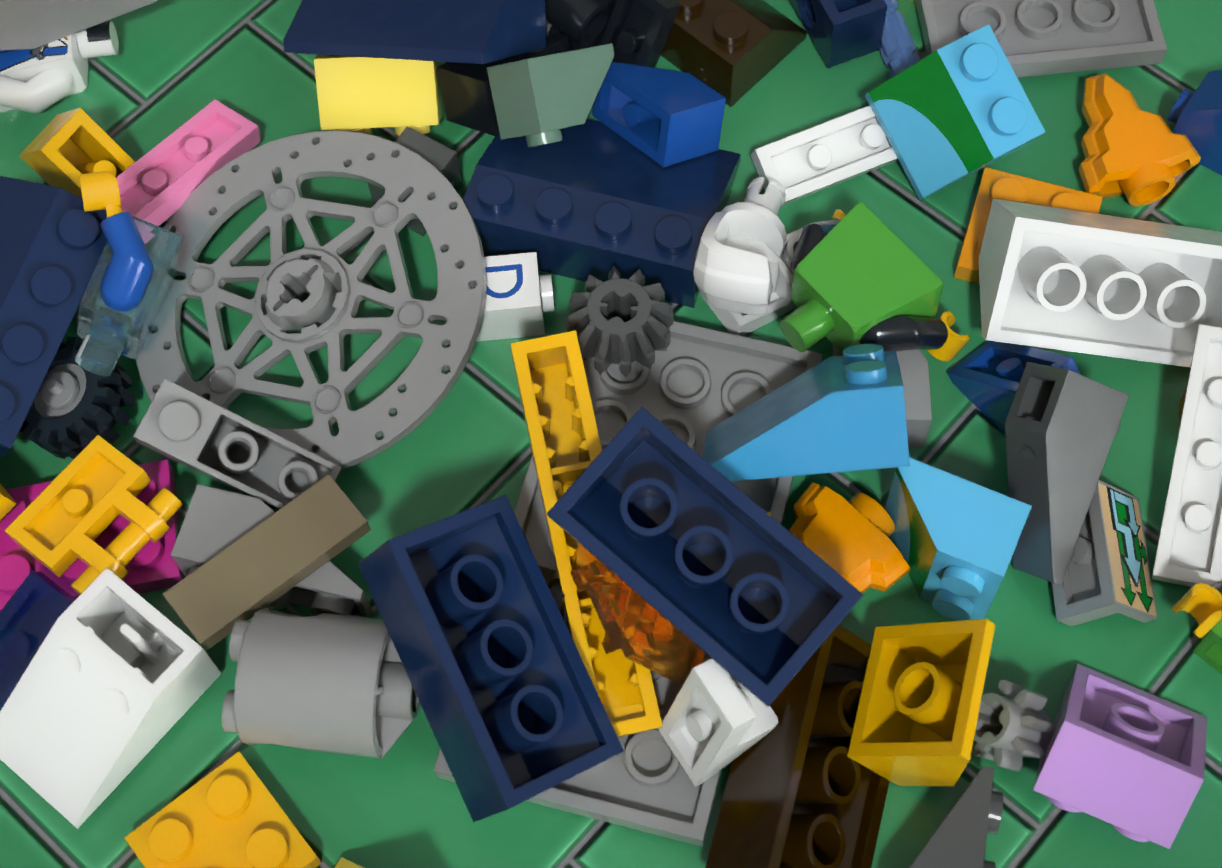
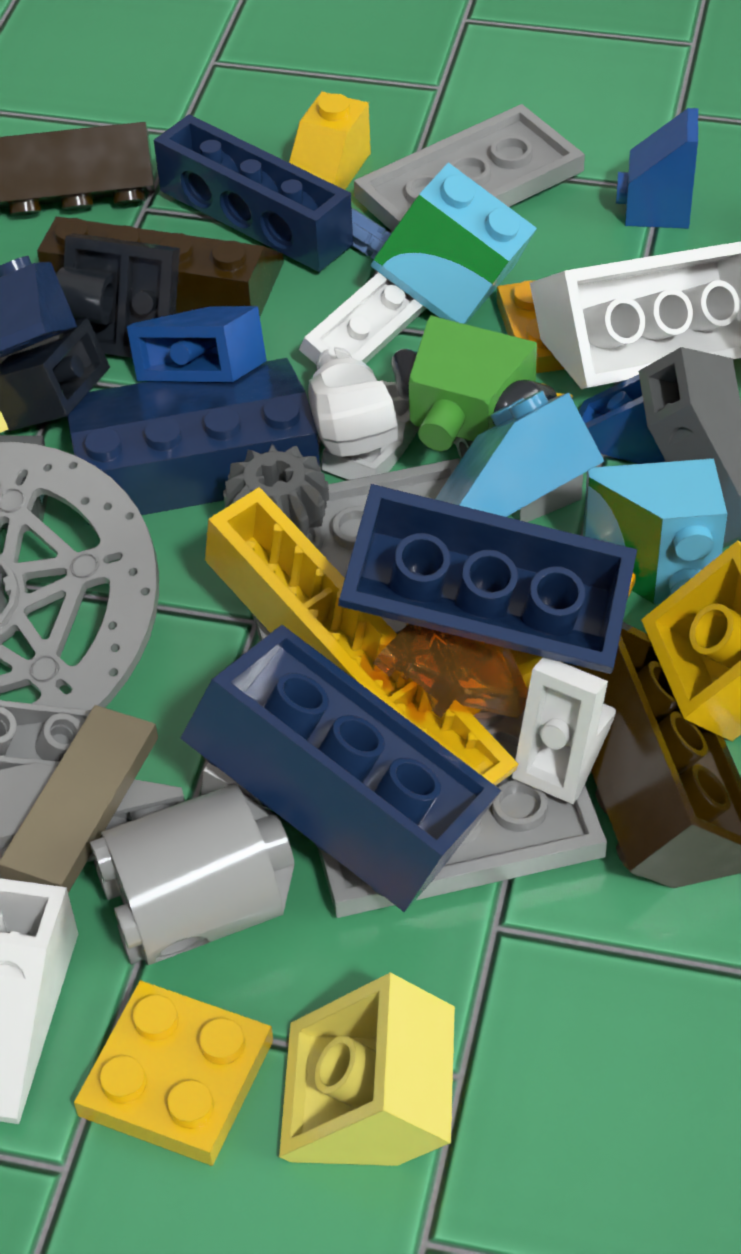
camera: 30 degrees left, 15 degrees down
white brick [463,252,555,342] -> none
sand green slope [487,43,615,147] -> none
light orange rock [1078,73,1201,207] -> none

